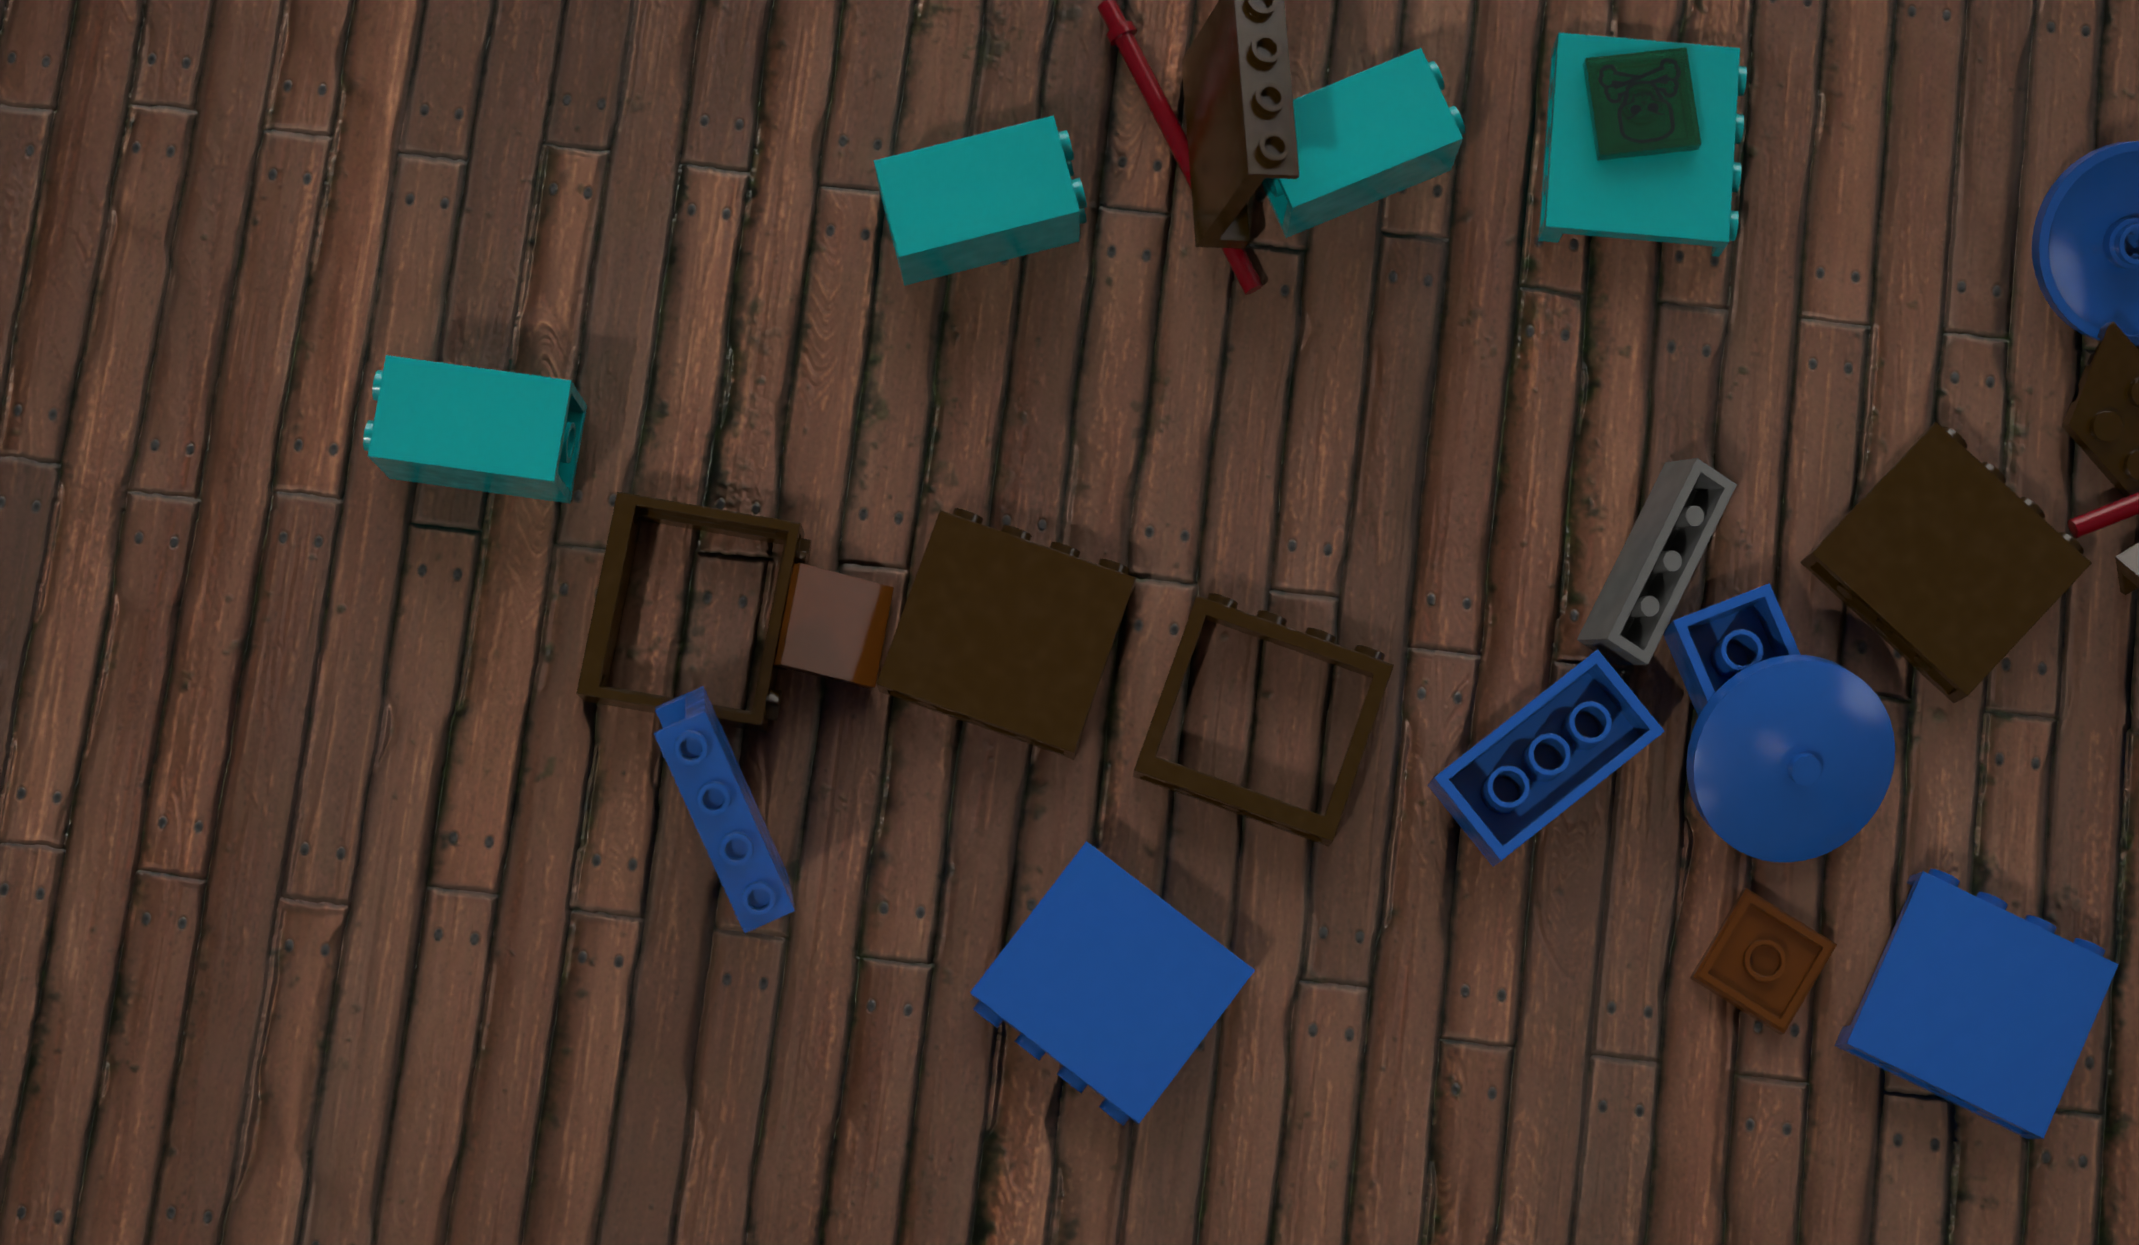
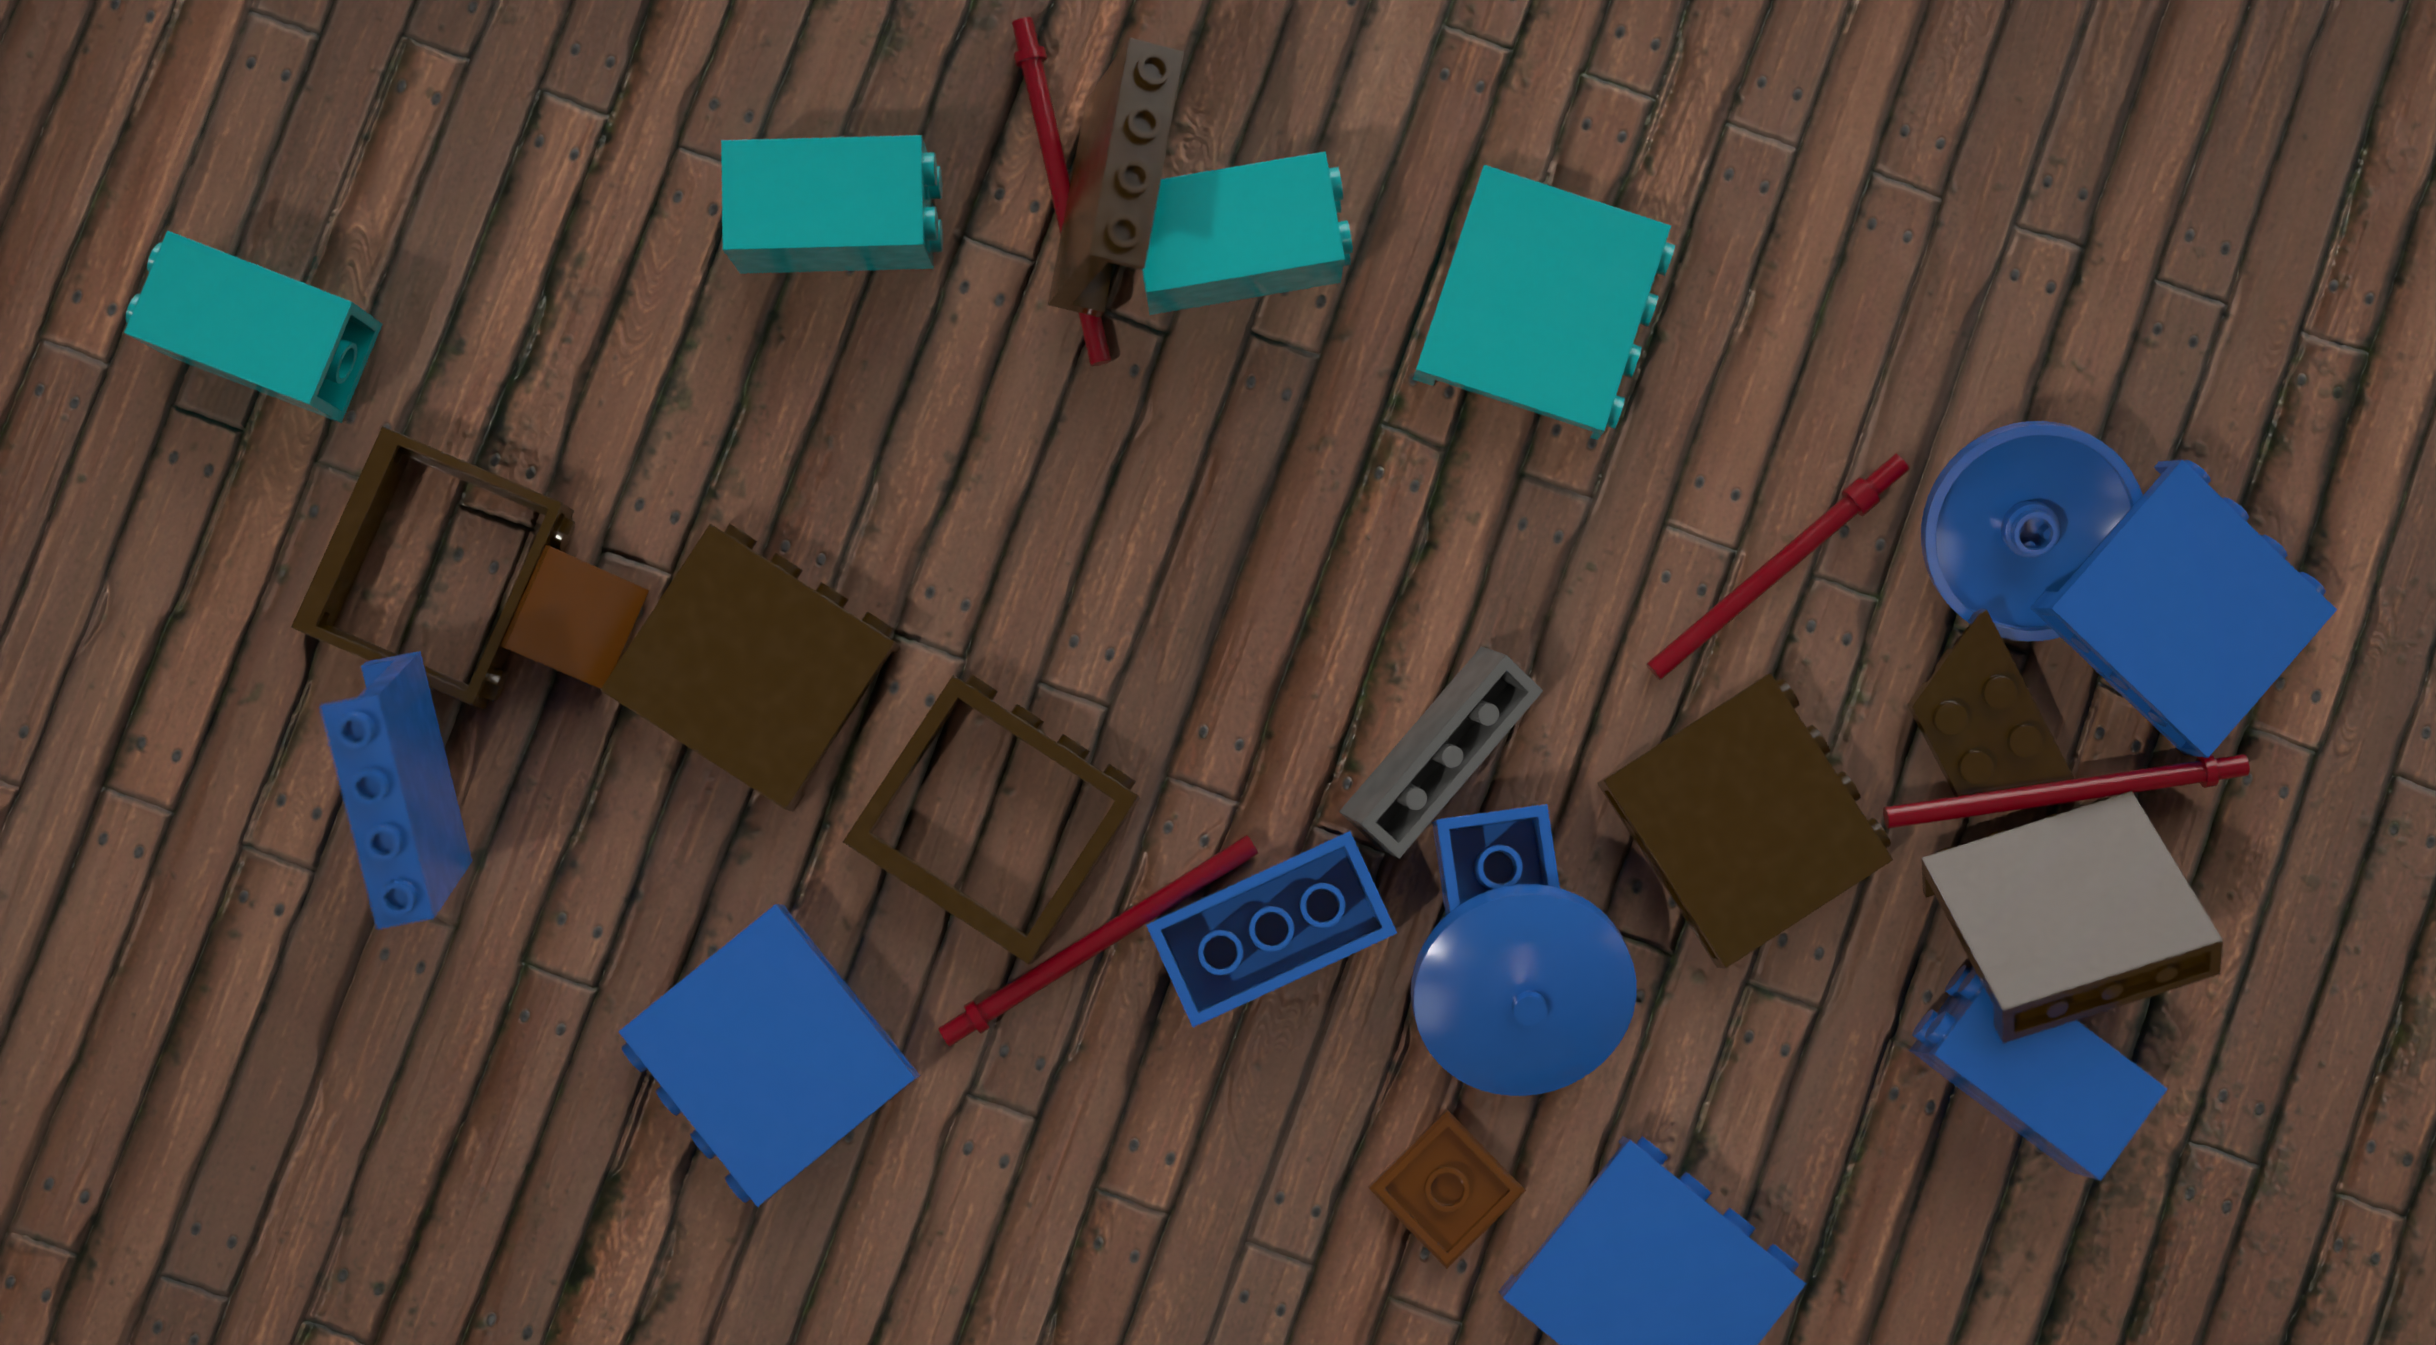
camera: 15 degrees right, 5 degrees up
clear green tile [1583,47,1701,161] -> none
none -> dark red bar [938,835,1259,1047]
none -> dark red bar [1646,454,1910,680]

